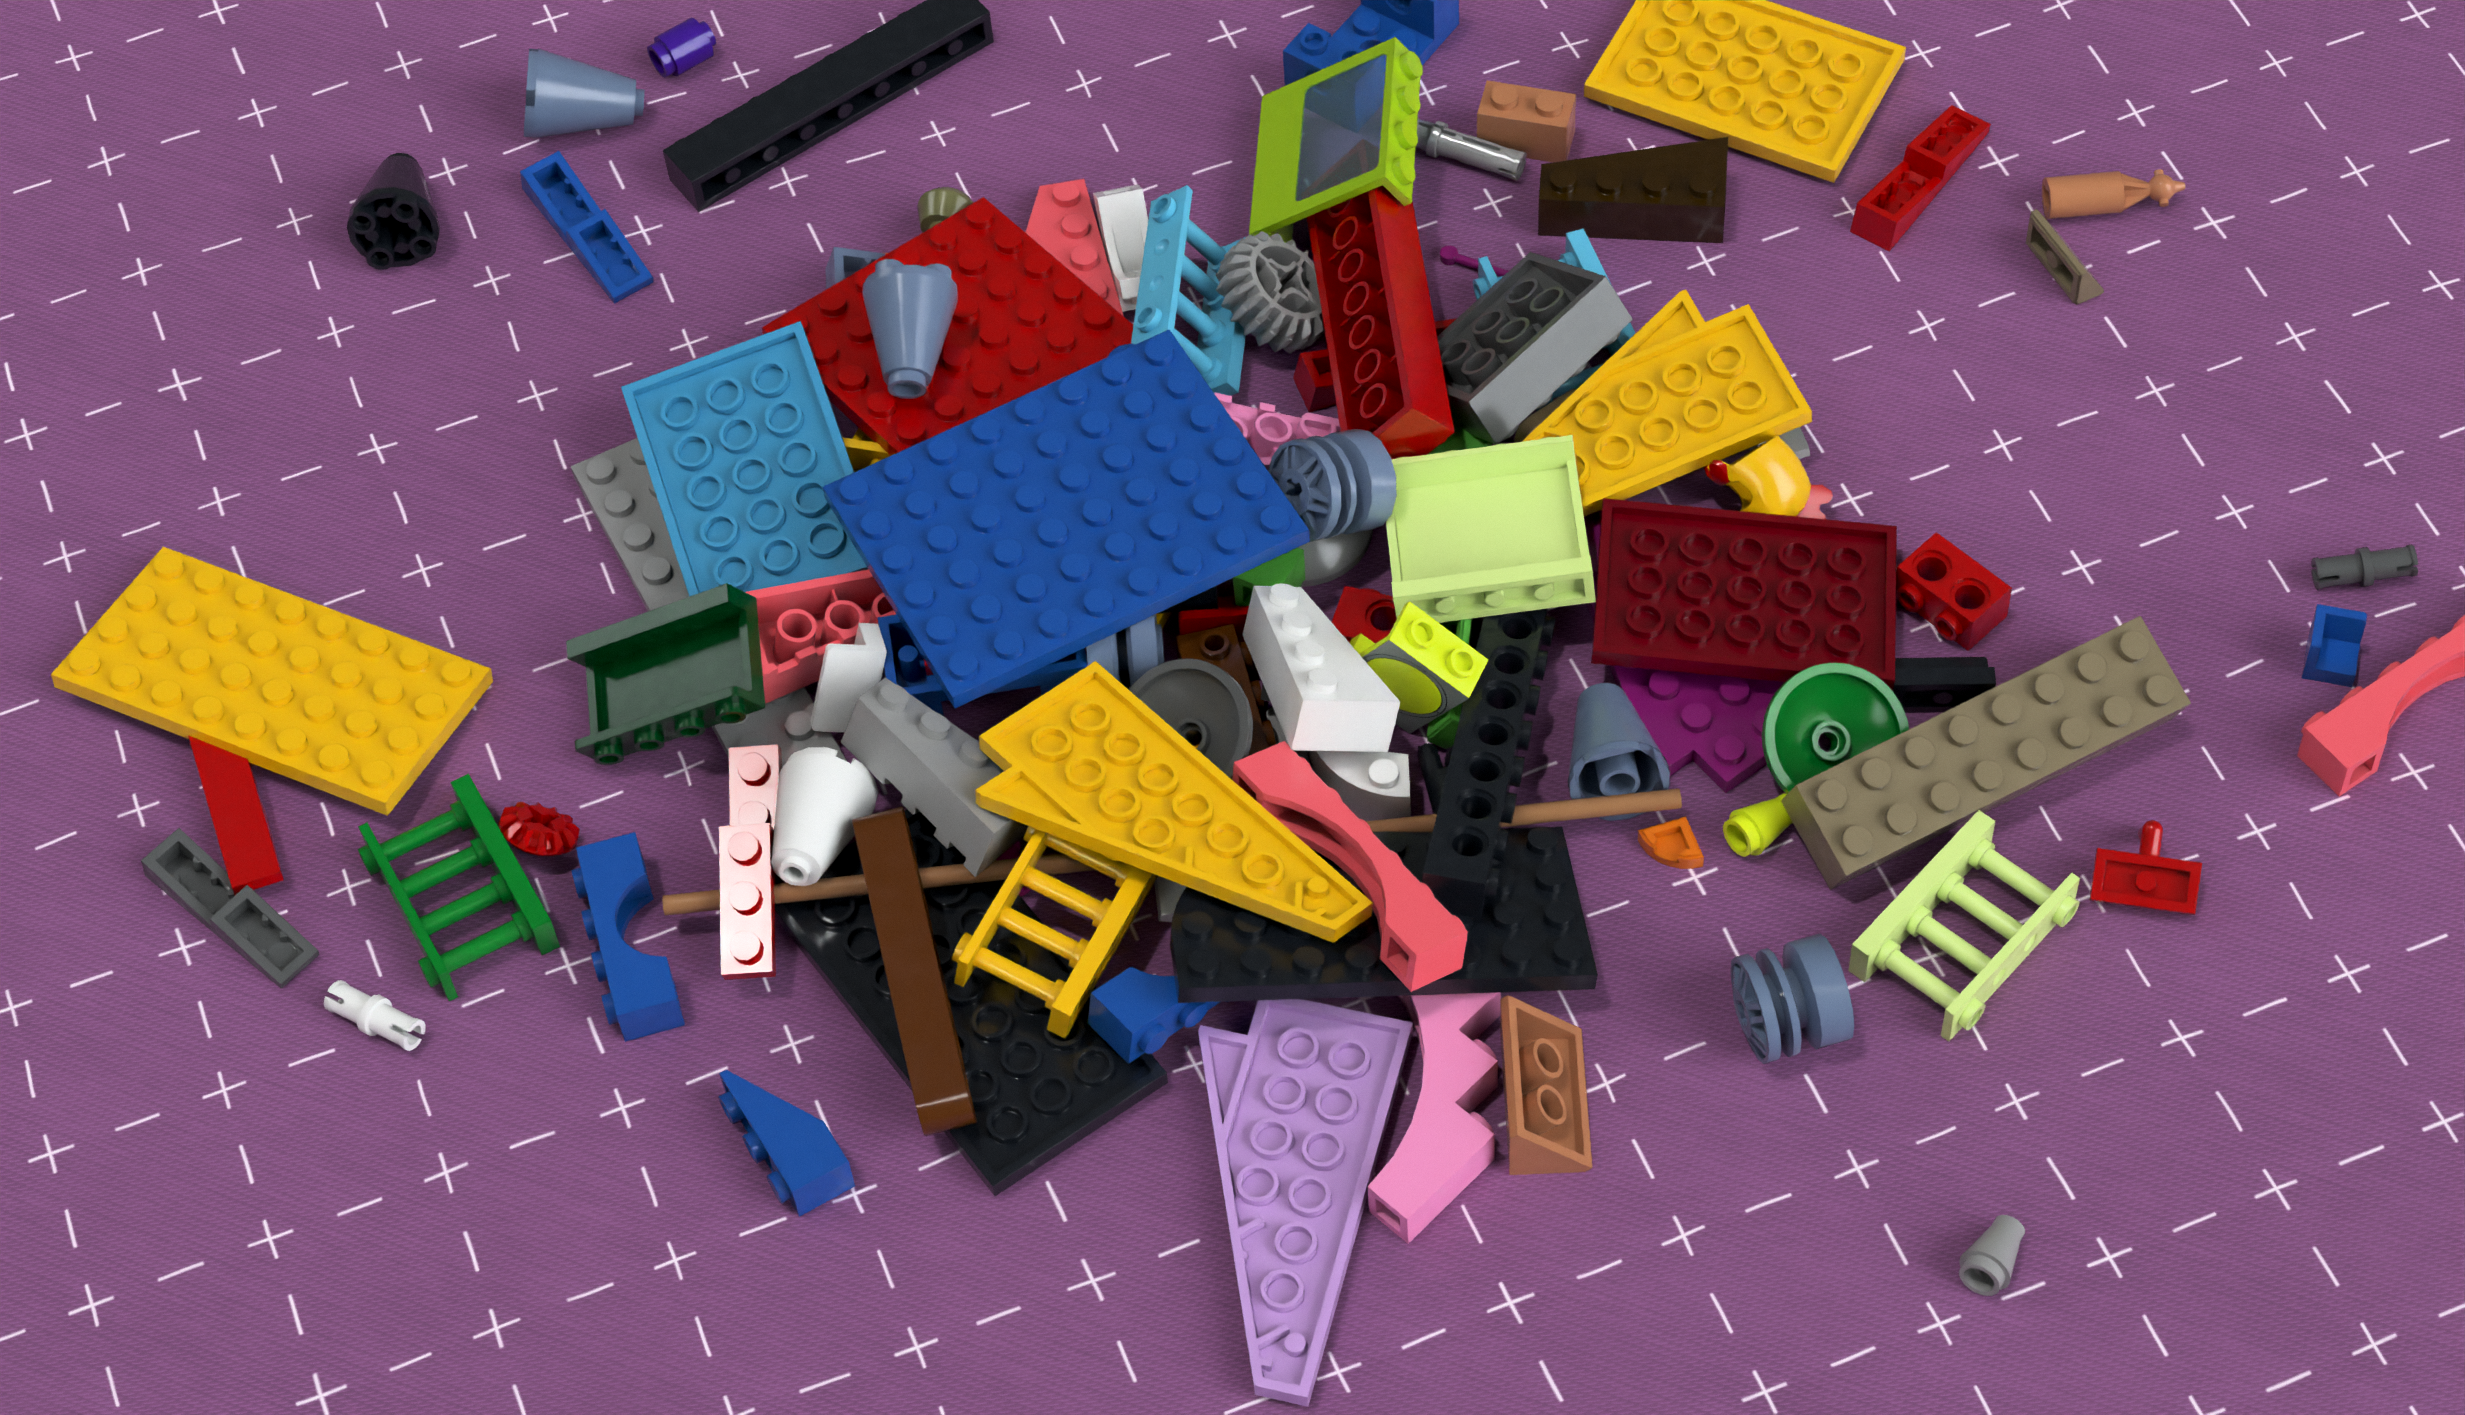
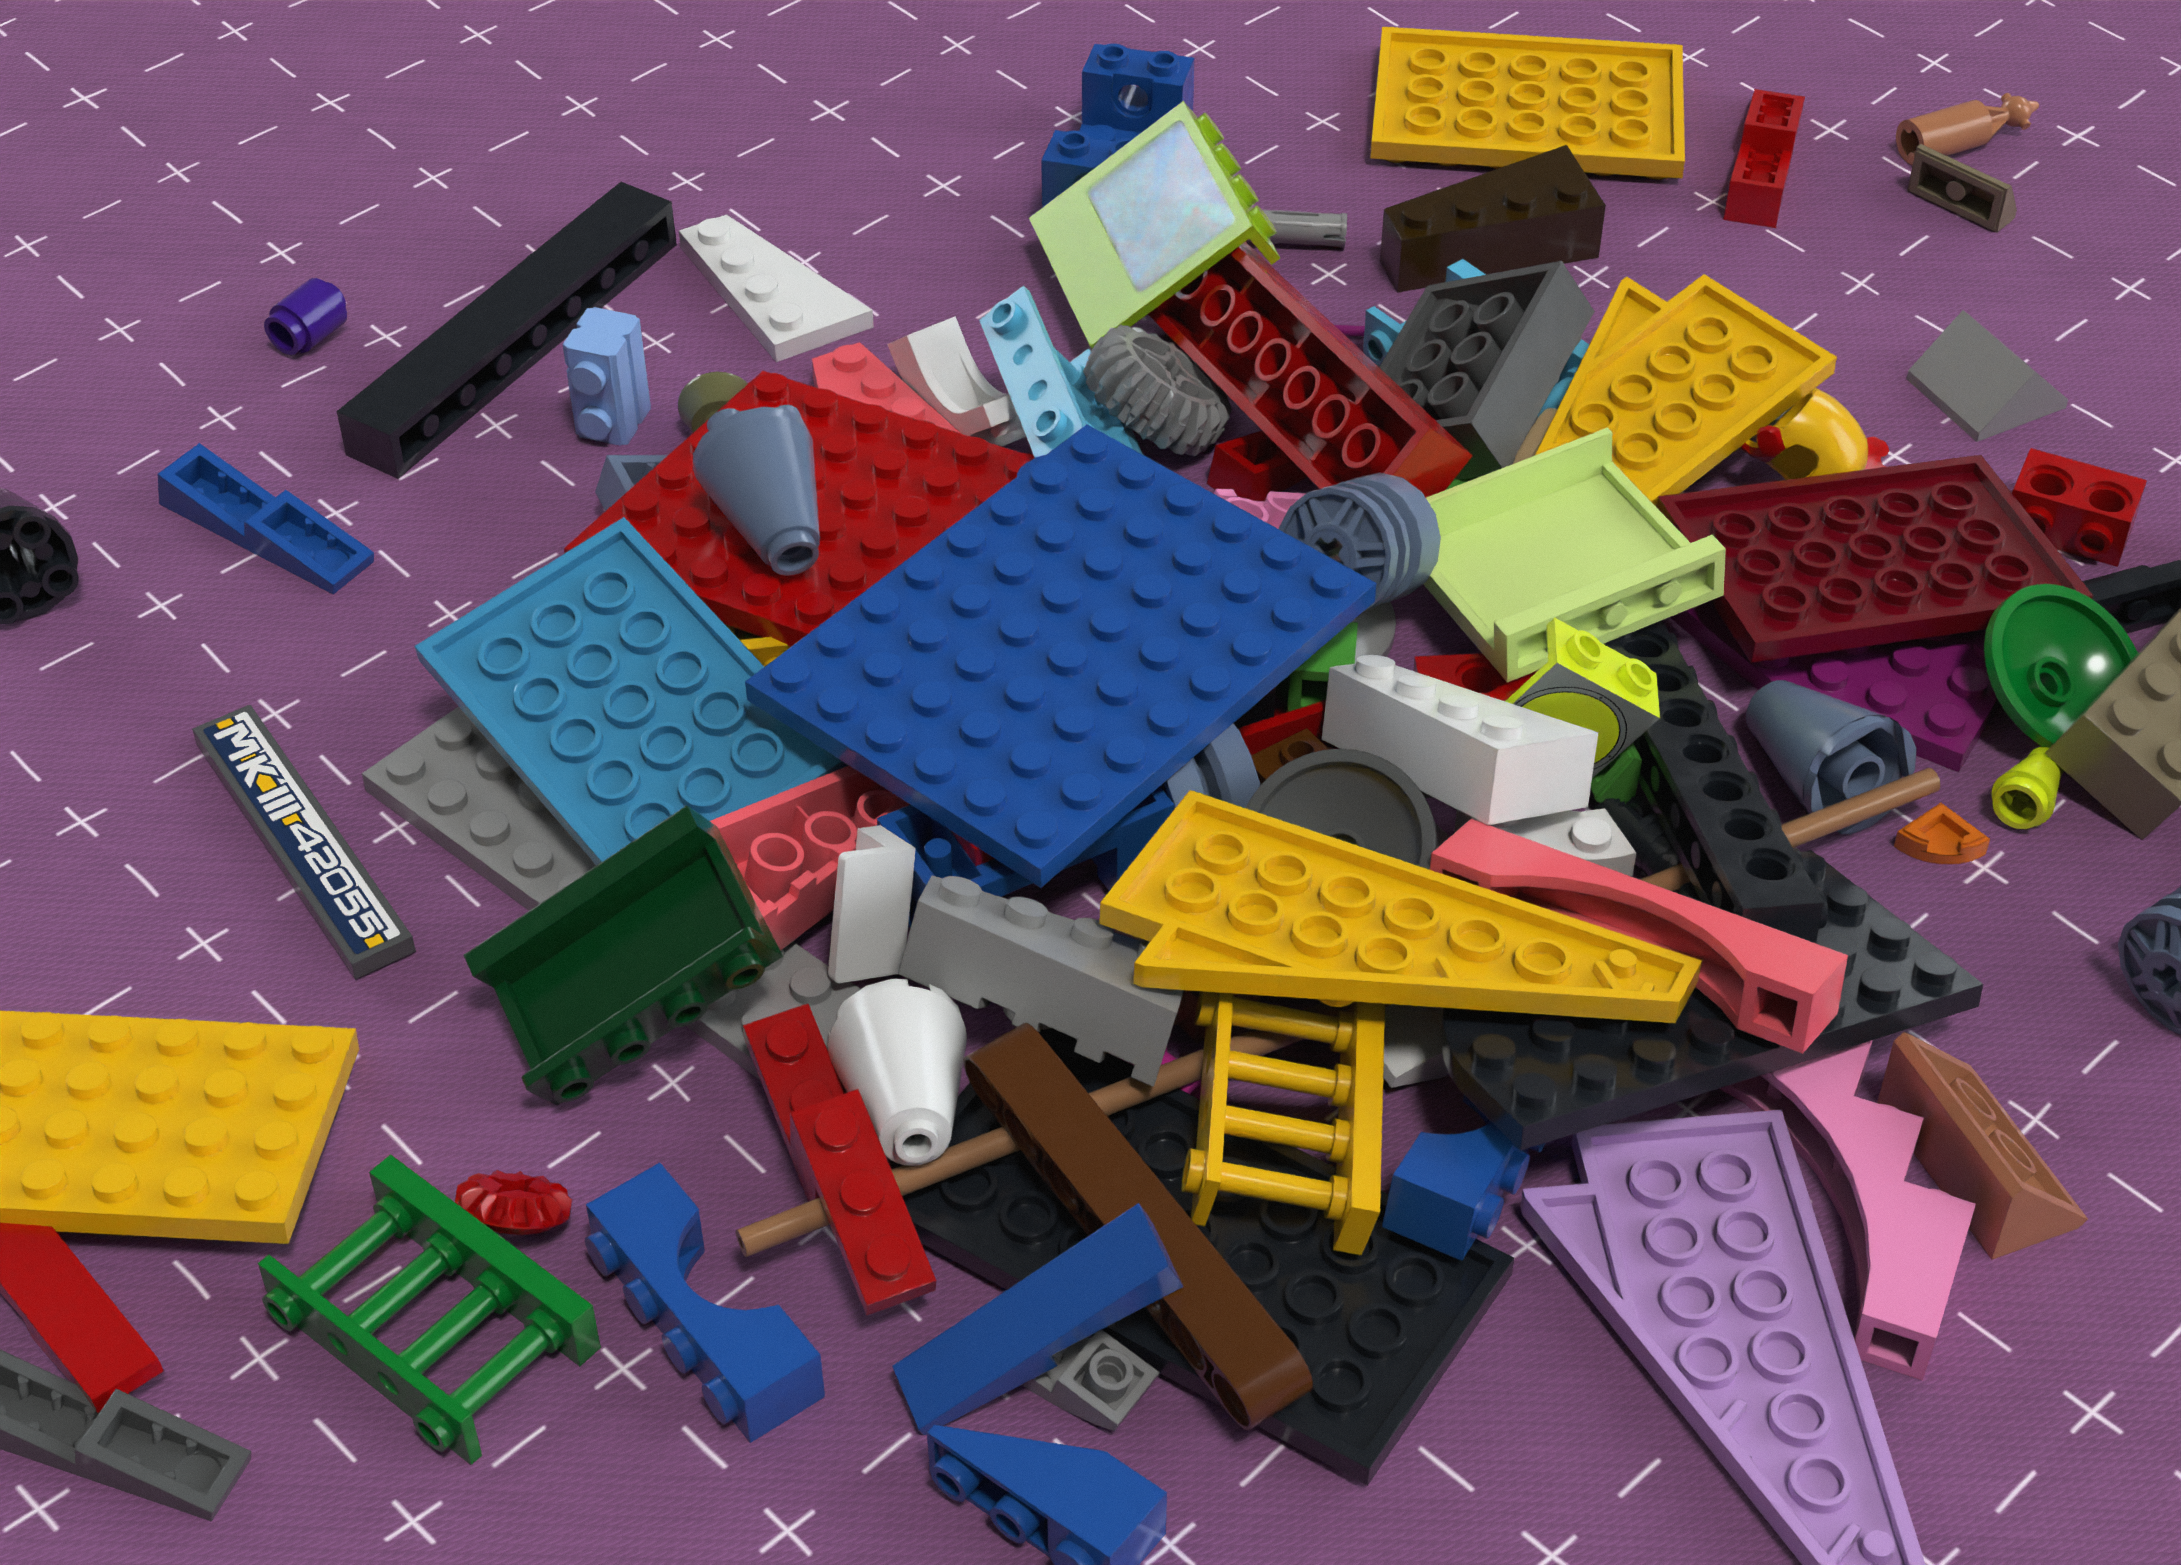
camera: 25 degrees left, 10 degrees down
white pin [324,980,426,1051] -> none
sand blue cone [524,48,645,138] -> none
nougat brick [1477,80,1576,162] -> none
none -> tile [192,705,416,980]
none -> light blue brick [562,307,651,446]
none -> white wing [679,215,874,362]
none -> blue slope [892,1203,1183,1435]
none -> light grey slope [1022,1329,1160,1431]
none -> light grey slope [1906,310,2068,442]

